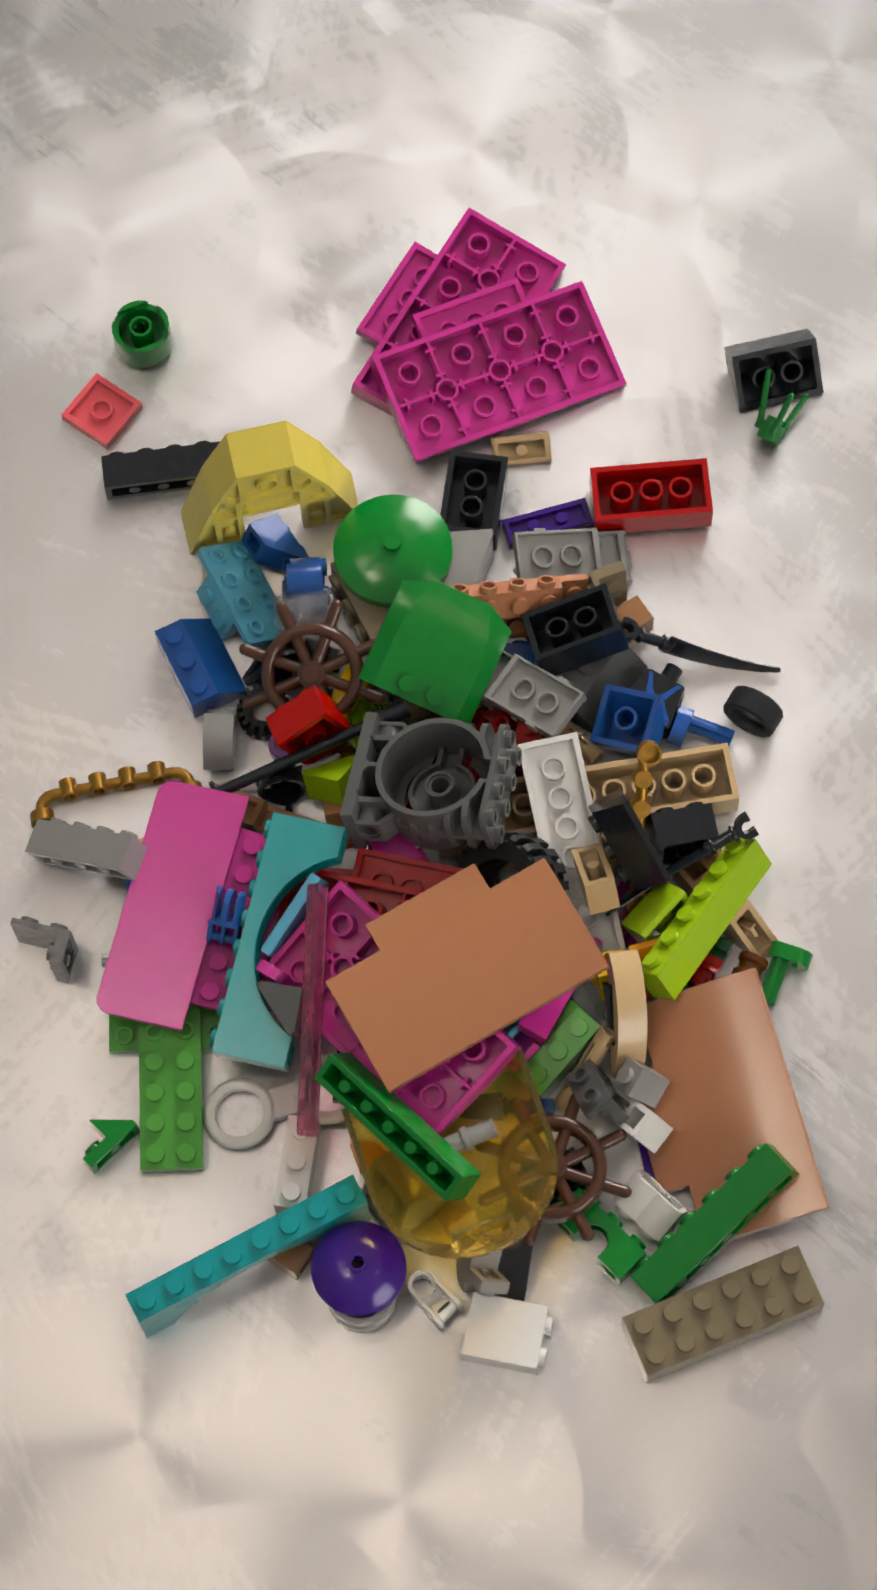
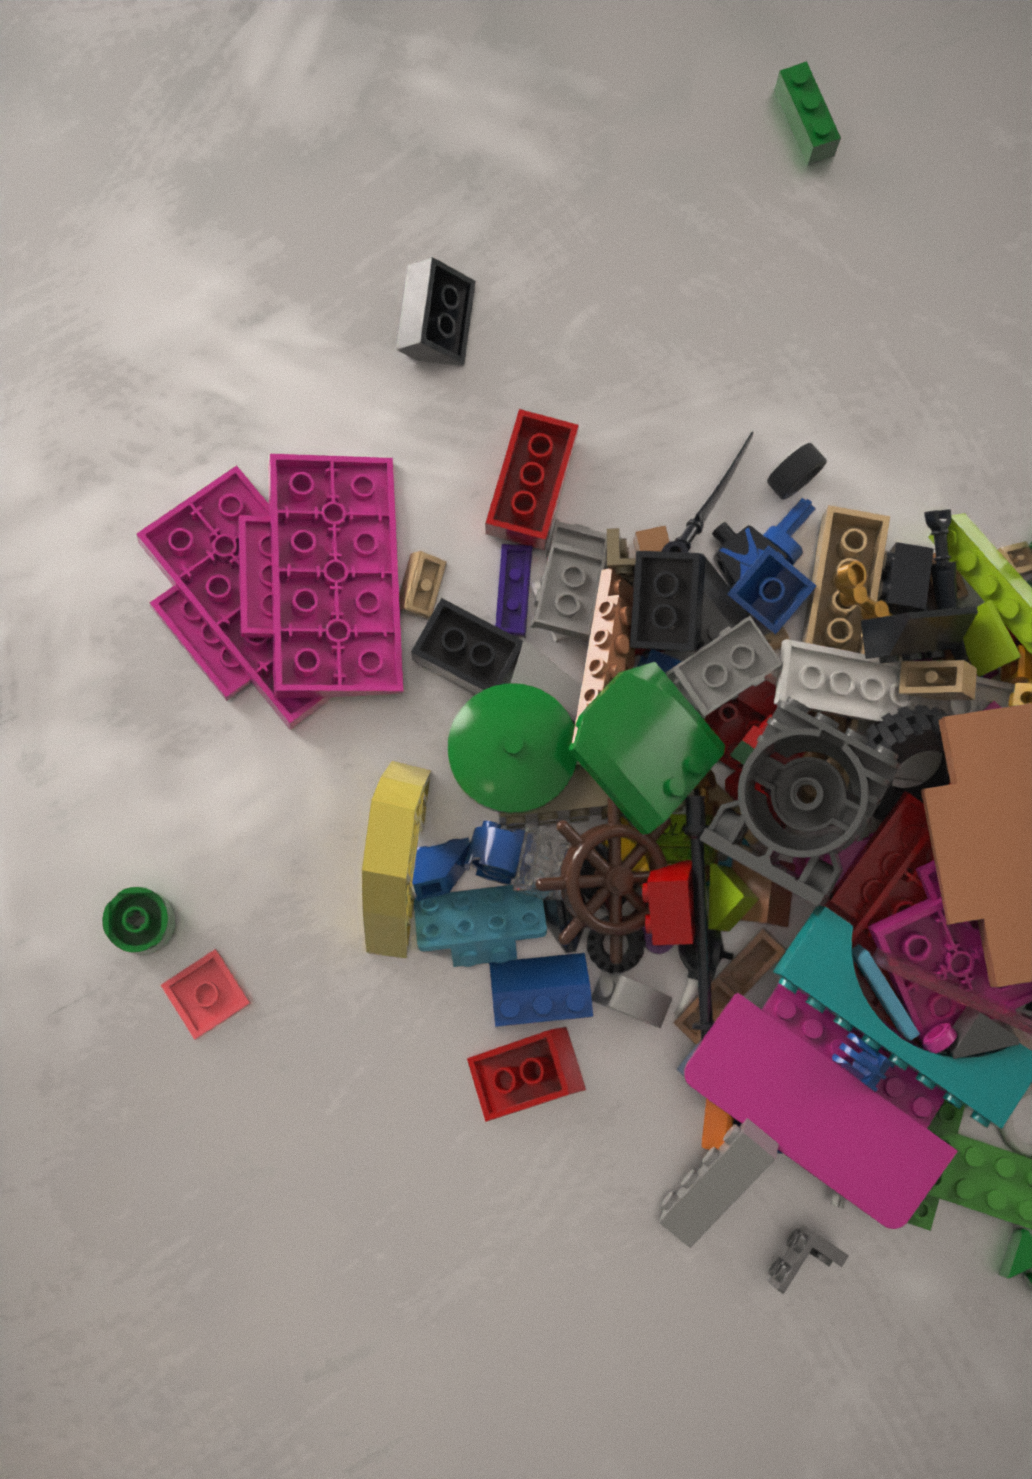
camera: 75 degrees left, 10 degrees up
pearl gold bar [30,761,202,828] -> none
black brick [101,441,220,500] -> none
green plant [754,369,809,444] -> none
none -> red slope [467,1027,586,1122]

